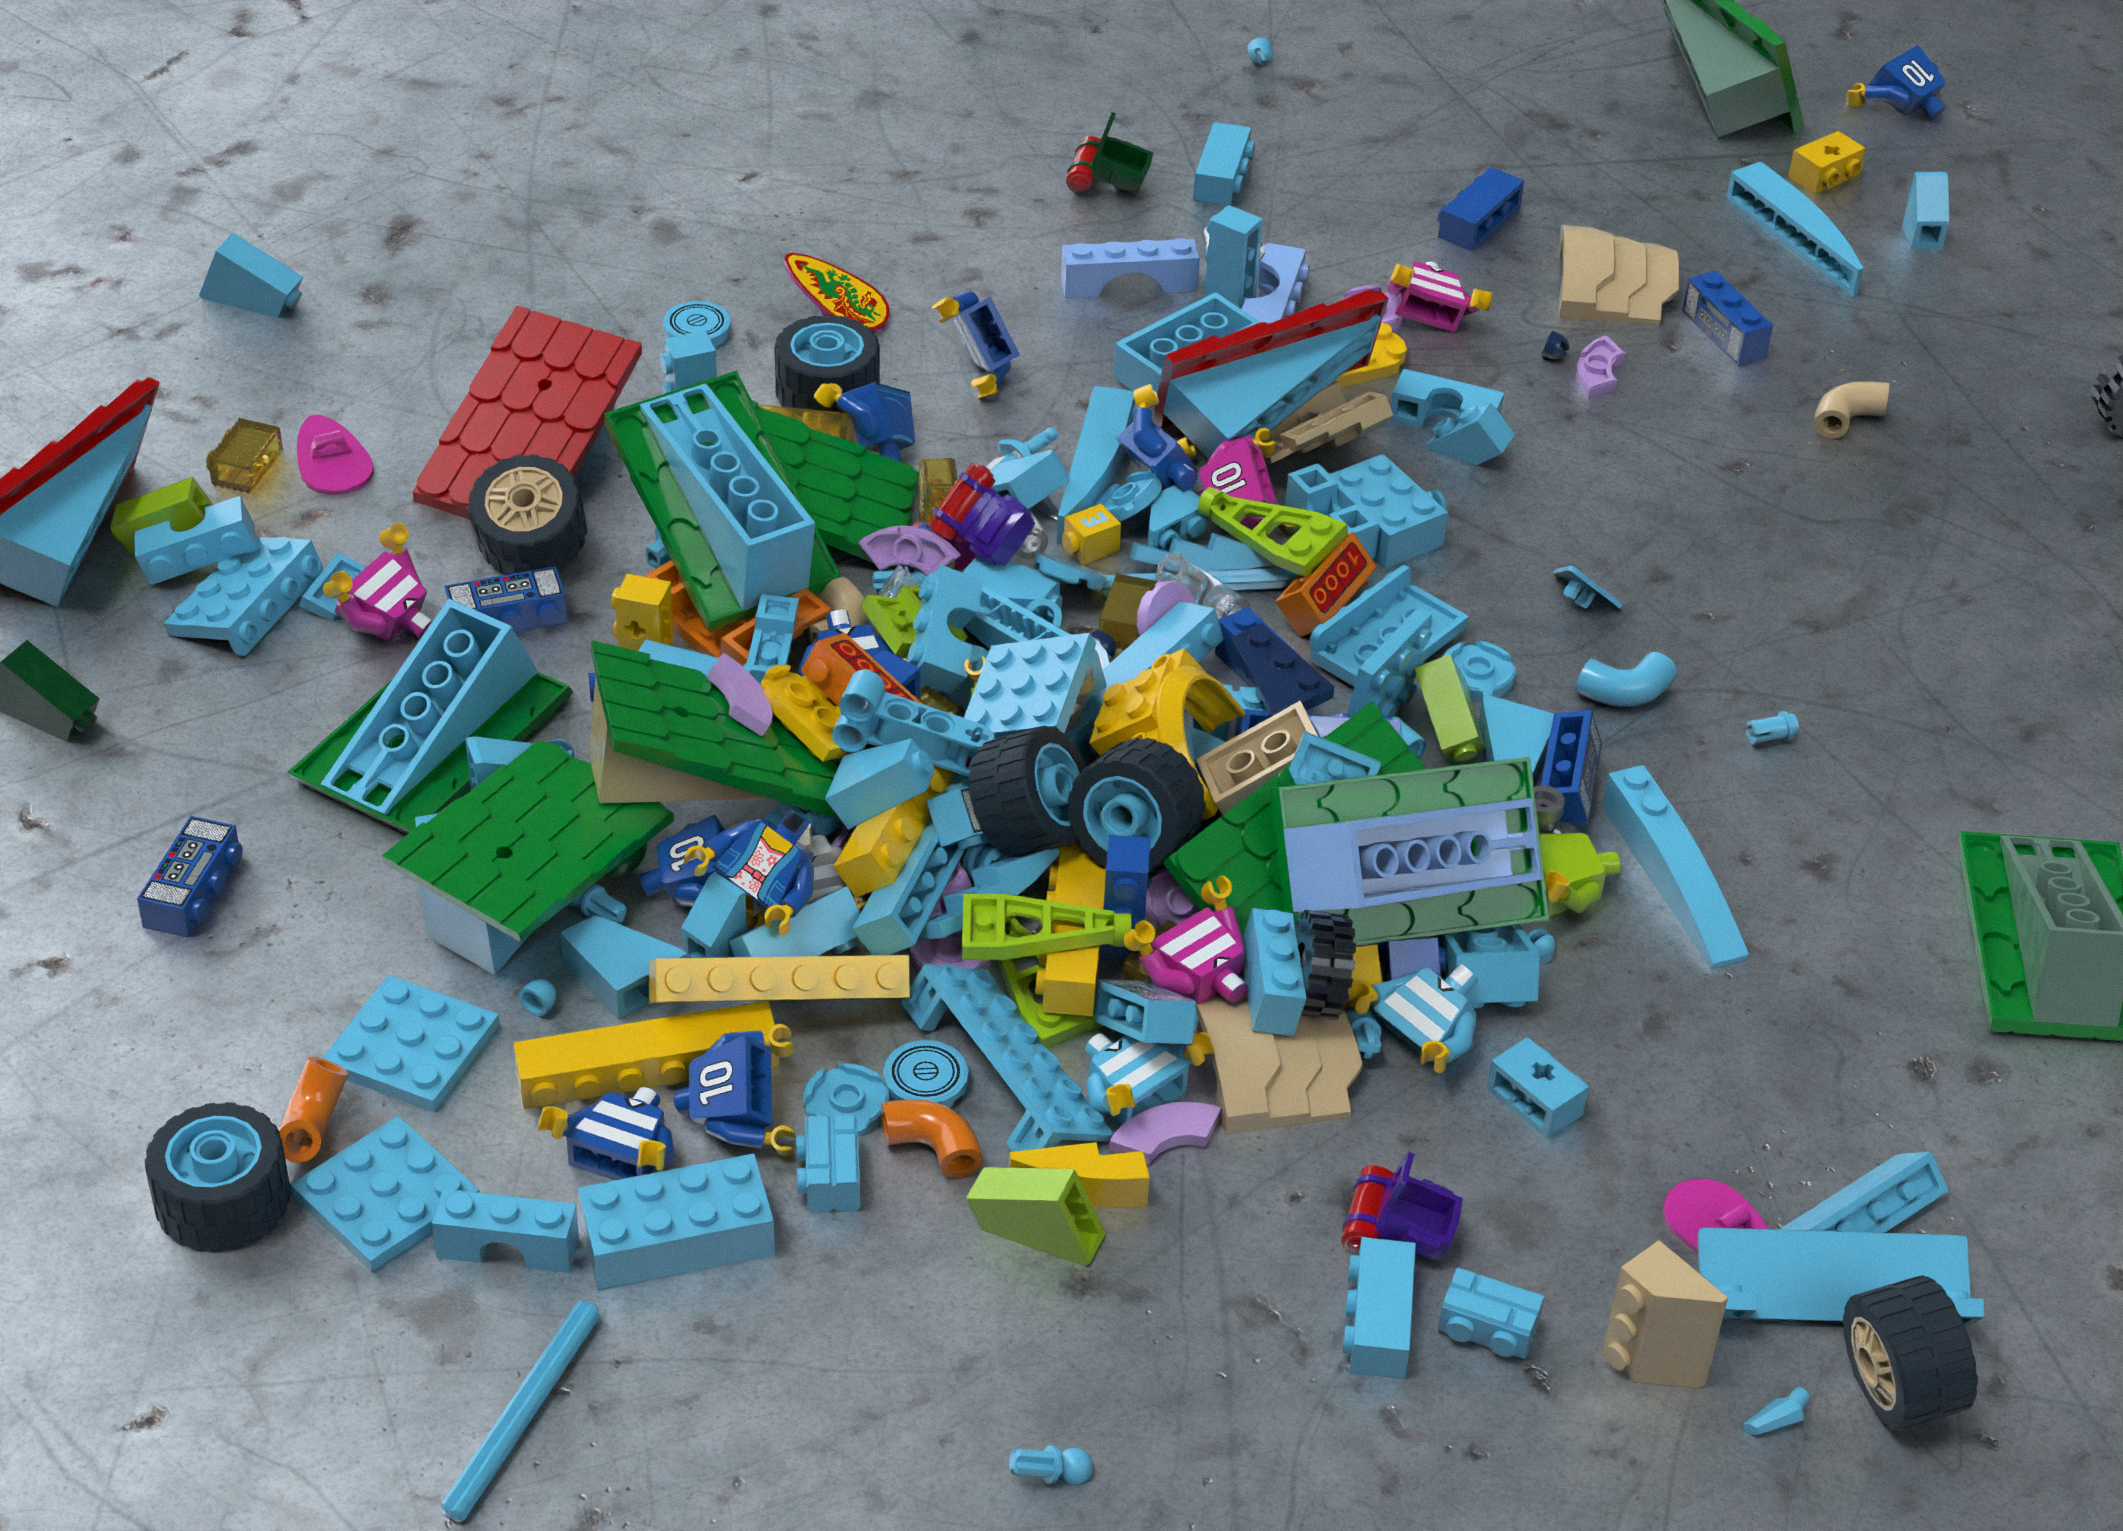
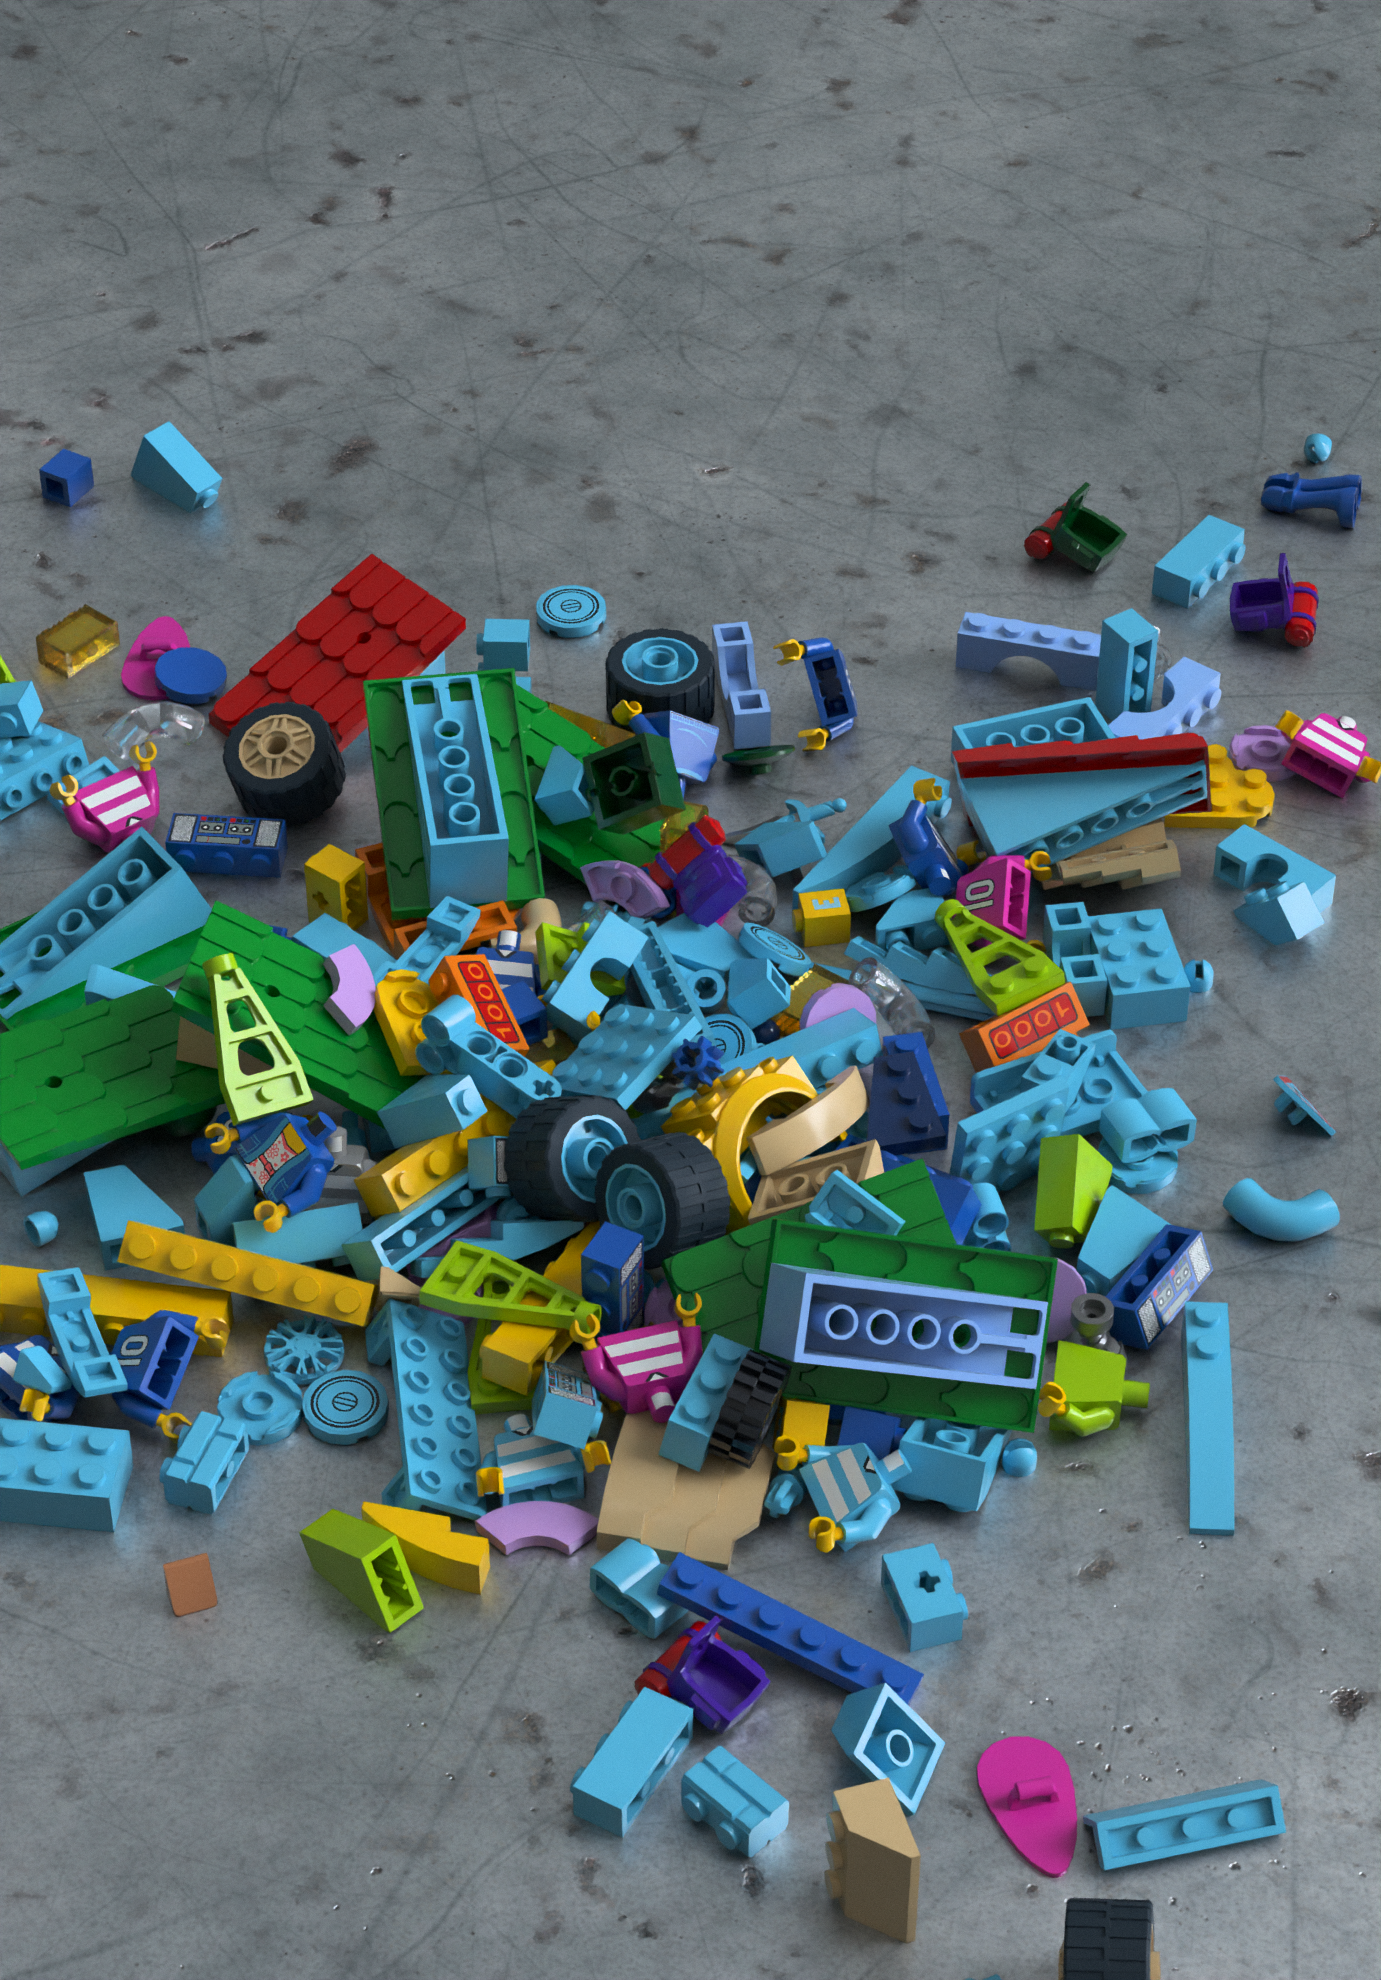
camera: 25 degrees right, 0 degrees up
medium azure axle [569,885,627,924] -> none
shield [784,252,890,333] -> none
orange cylinder [881,1099,983,1178] -> none
medium azure axle [1009,1445,1093,1485] -> none
medium azure bracket [1697,1227,1985,1326] -> none
none -> medium azure slope [13,1346,72,1394]
none -> medium azure slope [37,1267,128,1397]
none -> blue brick [39,449,94,507]
none -> clear cylinder [102,701,205,760]
none -> blue tile [154,647,227,704]
none -> nougat slope [163,1553,218,1617]
none -> plate [202,953,313,1126]
none -> medium azure wheel [264,1315,344,1385]
none -> tan slope [375,1267,421,1311]
none -> medium azure slope [534,745,595,826]
none -> dark green brick [582,732,686,835]
none -> medium azure brick [589,1538,689,1639]
none -> blue plate [657,1552,924,1706]
none -> blue gear [672,1036,724,1090]
none -> light blue arch [712,621,771,749]
none -> dark green dish [721,745,795,775]
none -> medium azure slope [727,958,791,1030]
none -> tan slope [746,1065,870,1176]
none -> medium azure slope [831,1683,945,1816]
none -> medium azure slope [1020,1029,1096,1113]
none -> medium azure brick [1099,1088,1197,1163]
none -> dark purple piece [1230,553,1319,648]
none -> blue piece [1261,472,1362,528]

